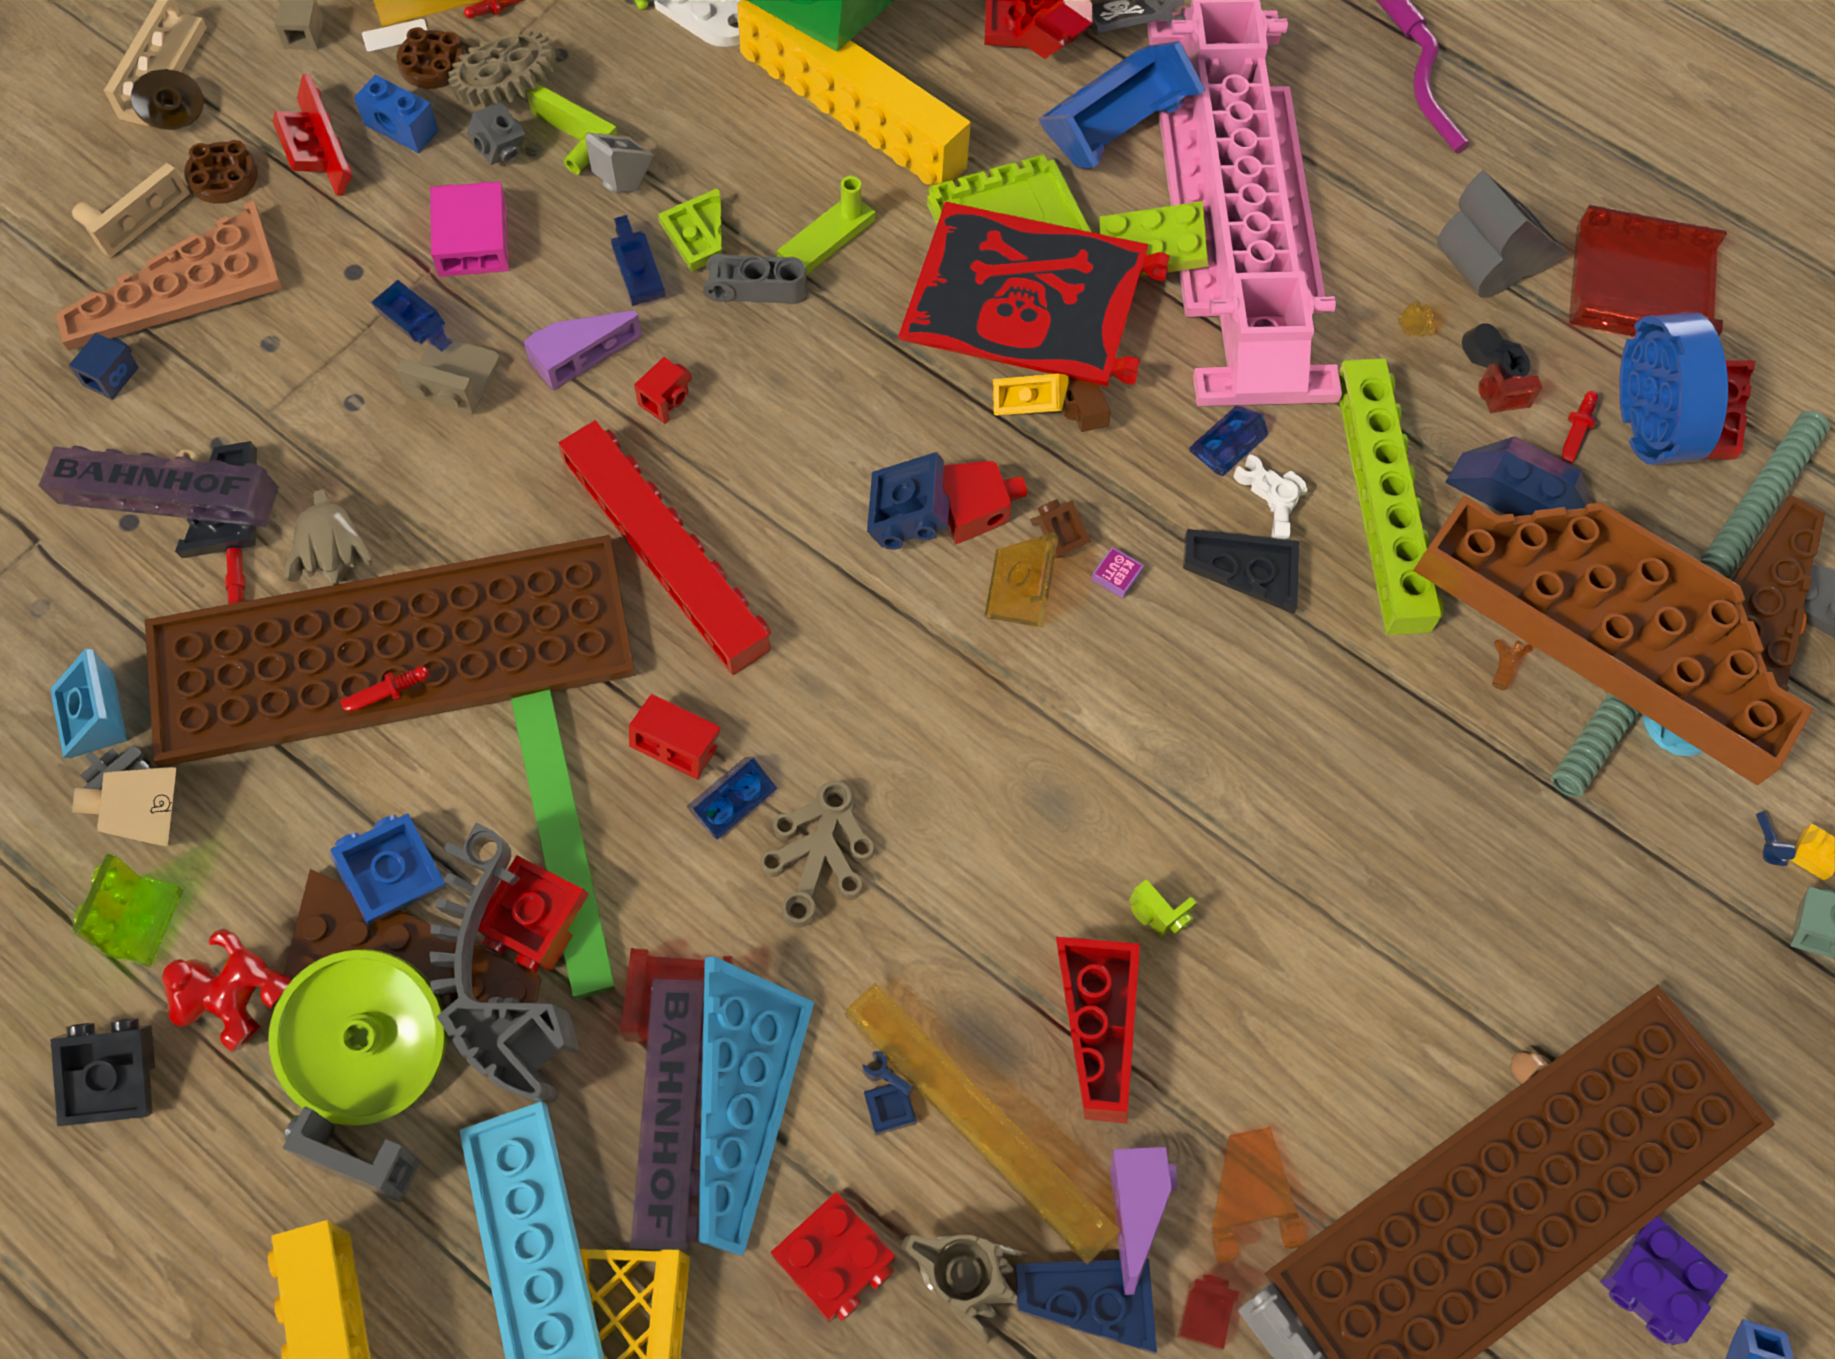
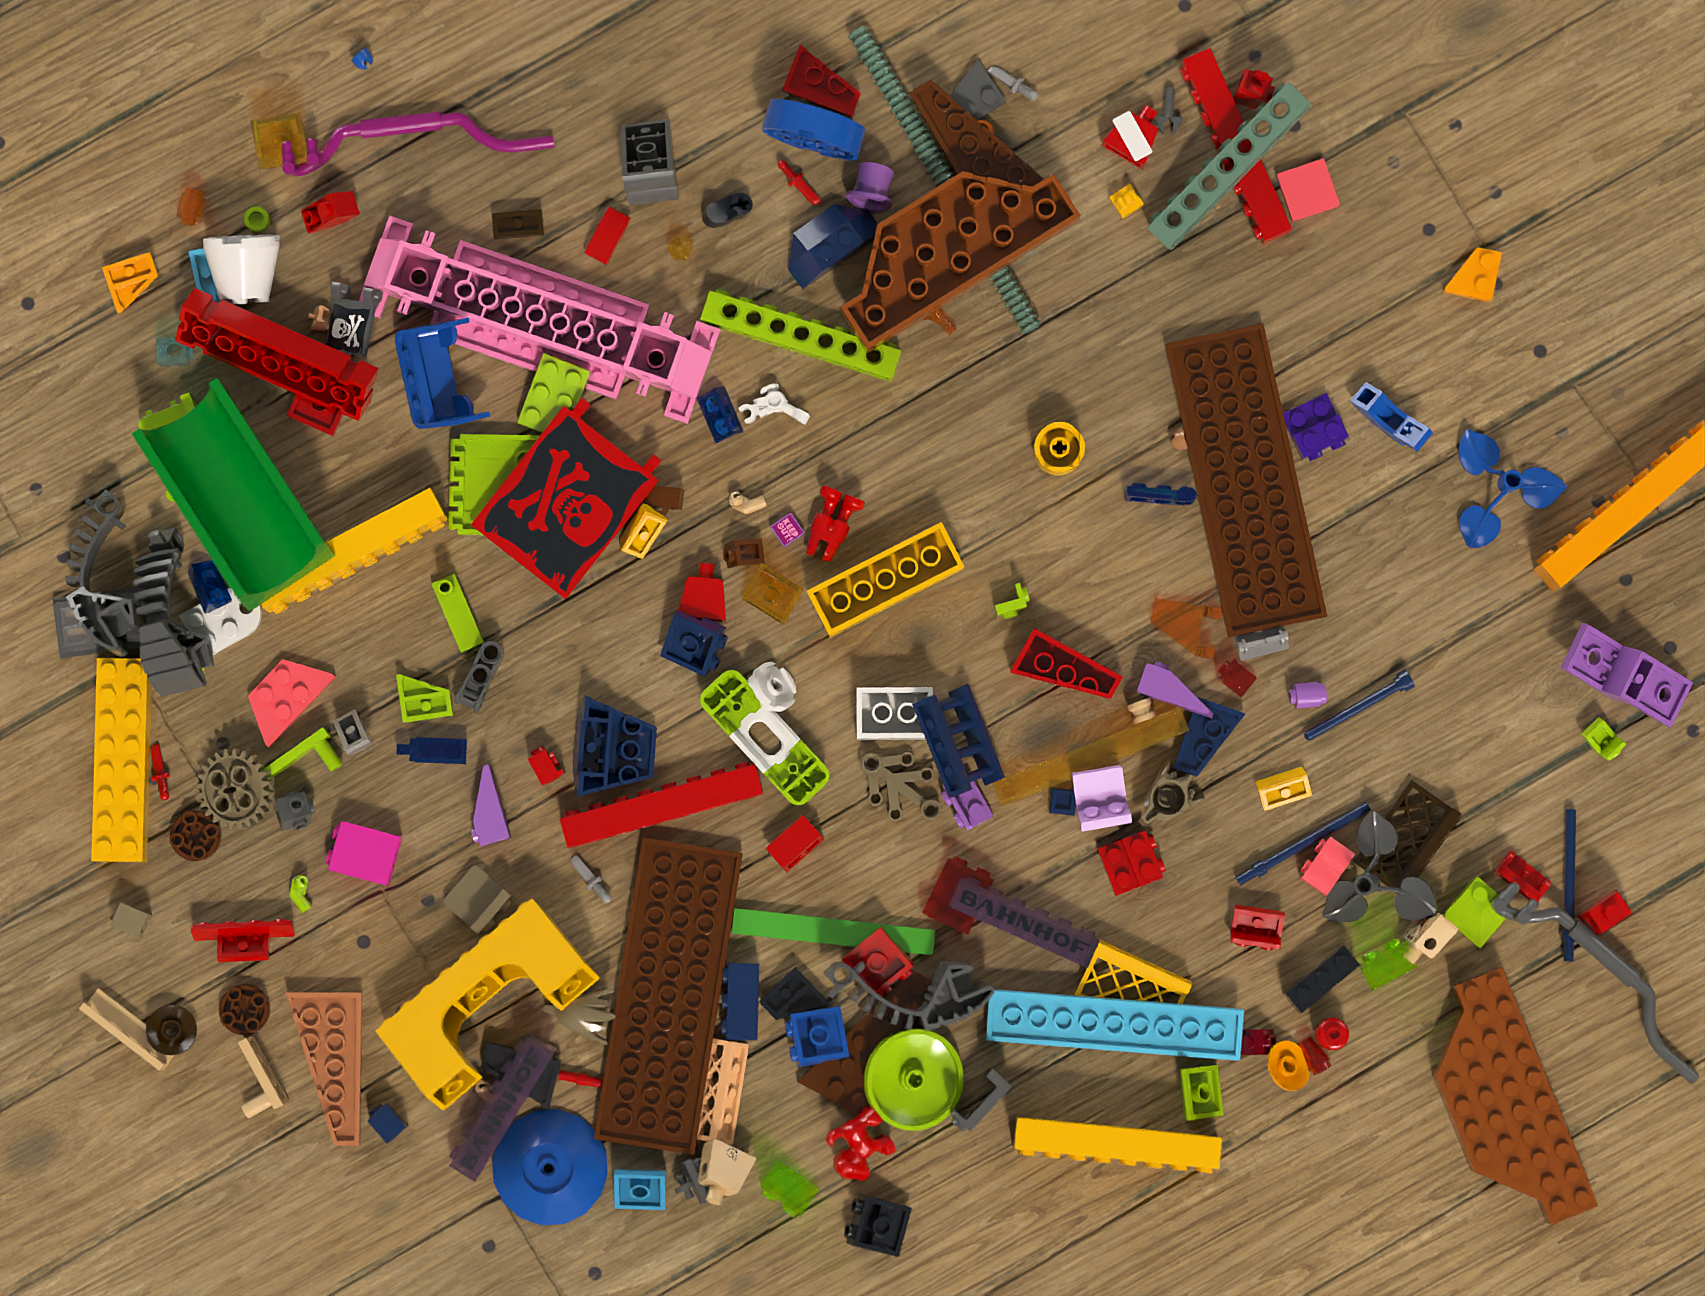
camera: 65 degrees left, 20 degrees up
red piece [340,666,429,711] -> none
blue brick [354,74,439,153] -> none
white sticker [362,19,427,52] -> none
clear blue hinge [371,280,452,352] -> none
clear blue slope [687,757,777,840] -> none
dark azure wing [699,956,814,1256] -> none
dark blue hand [862,1051,914,1096] -> none
black wing [1183,529,1299,614] -> none
clear red bracket [1478,364,1542,413] -> none
clear red panel [1568,205,1727,337] -> none
dark blue hand [1756,811,1795,866] -> none
none -> coral wing [248,659,336,748]
none -> lime arm [289,875,312,914]
none -> yellow arch [376,899,600,1111]
none -> dark brown plate [492,209,544,240]
none -> blue dish [492,1109,608,1226]
none -> light grey piece [571,855,611,903]
none -> dark blue wedge [573,695,657,797]
none -> red slope [585,206,631,265]
none -> light nougat fence [697,1038,749,1145]
none -> lime piece [700,670,830,805]
none -> dark blue brick [722,963,759,1040]
none -> tan arm [729,491,767,514]
none -> white plate [748,662,796,712]
none -> black wing [759,967,829,1020]
none -> red piece [806,485,865,562]
none -> yellow brick [807,522,965,638]
none -> medium lavender piece [846,162,894,213]
none -> white brick [857,687,933,740]
none -> dark blue fence [912,684,1005,799]
none -> medium lavender bracket [941,781,993,831]
none -> yellow brick [1033,422,1085,476]
none -> lavender bracket [1072,765,1132,831]
none -> clear blue hinge [1124,483,1197,506]
none -> tan wheel [1127,698,1157,725]

